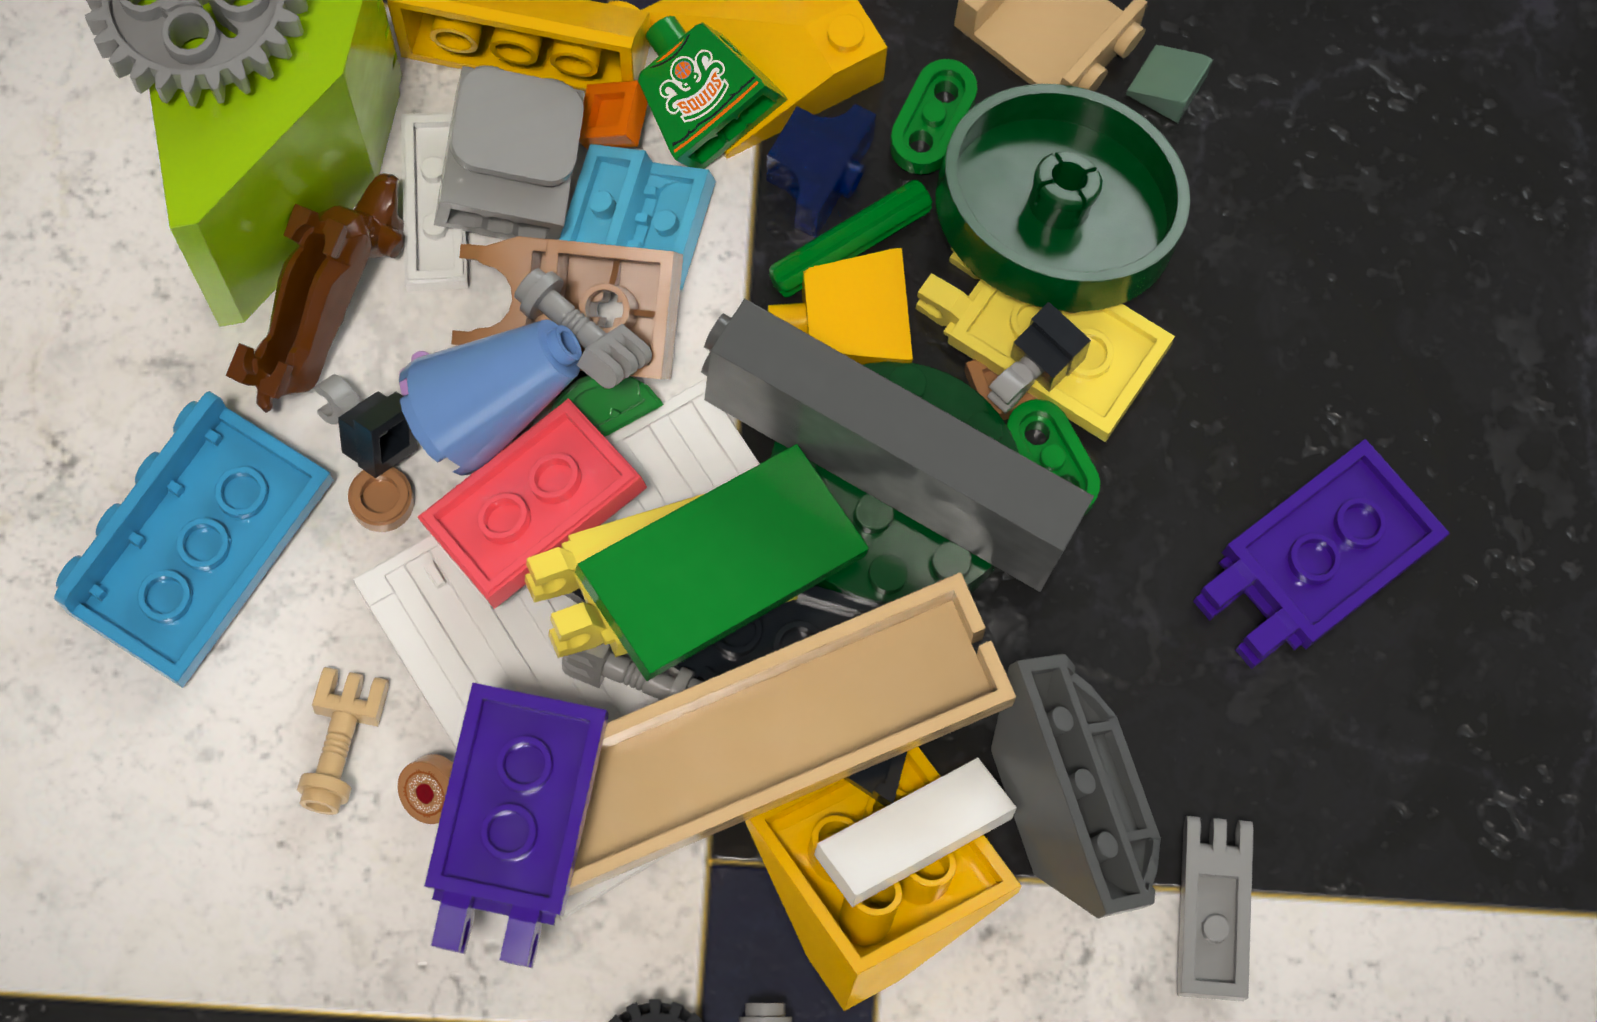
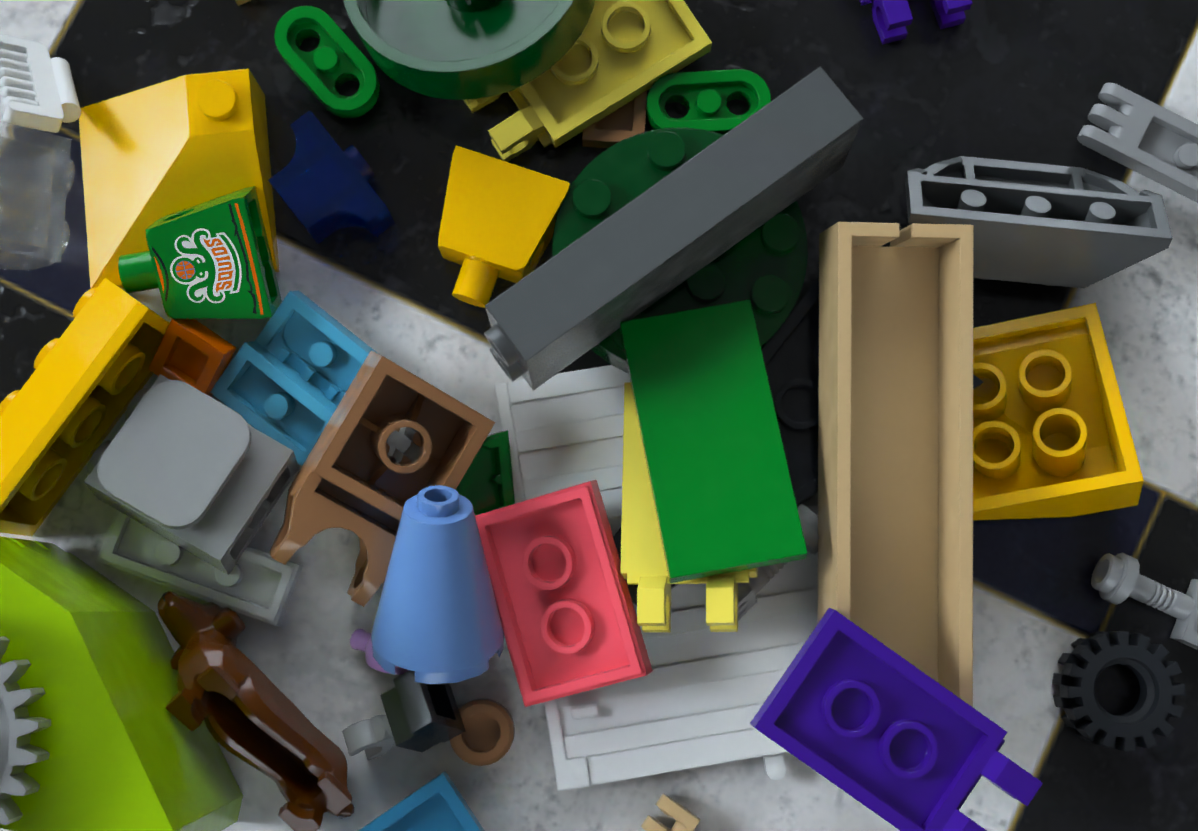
camera: 65 degrees left, 10 degrees up
medium nougat tile [398,754,453,824] -> none
light grey hinge [514,268,652,389] -> none
green axle [769,180,933,297] -> none
white tile [814,758,1017,907] -> none
black piece [987,302,1091,414] -> none

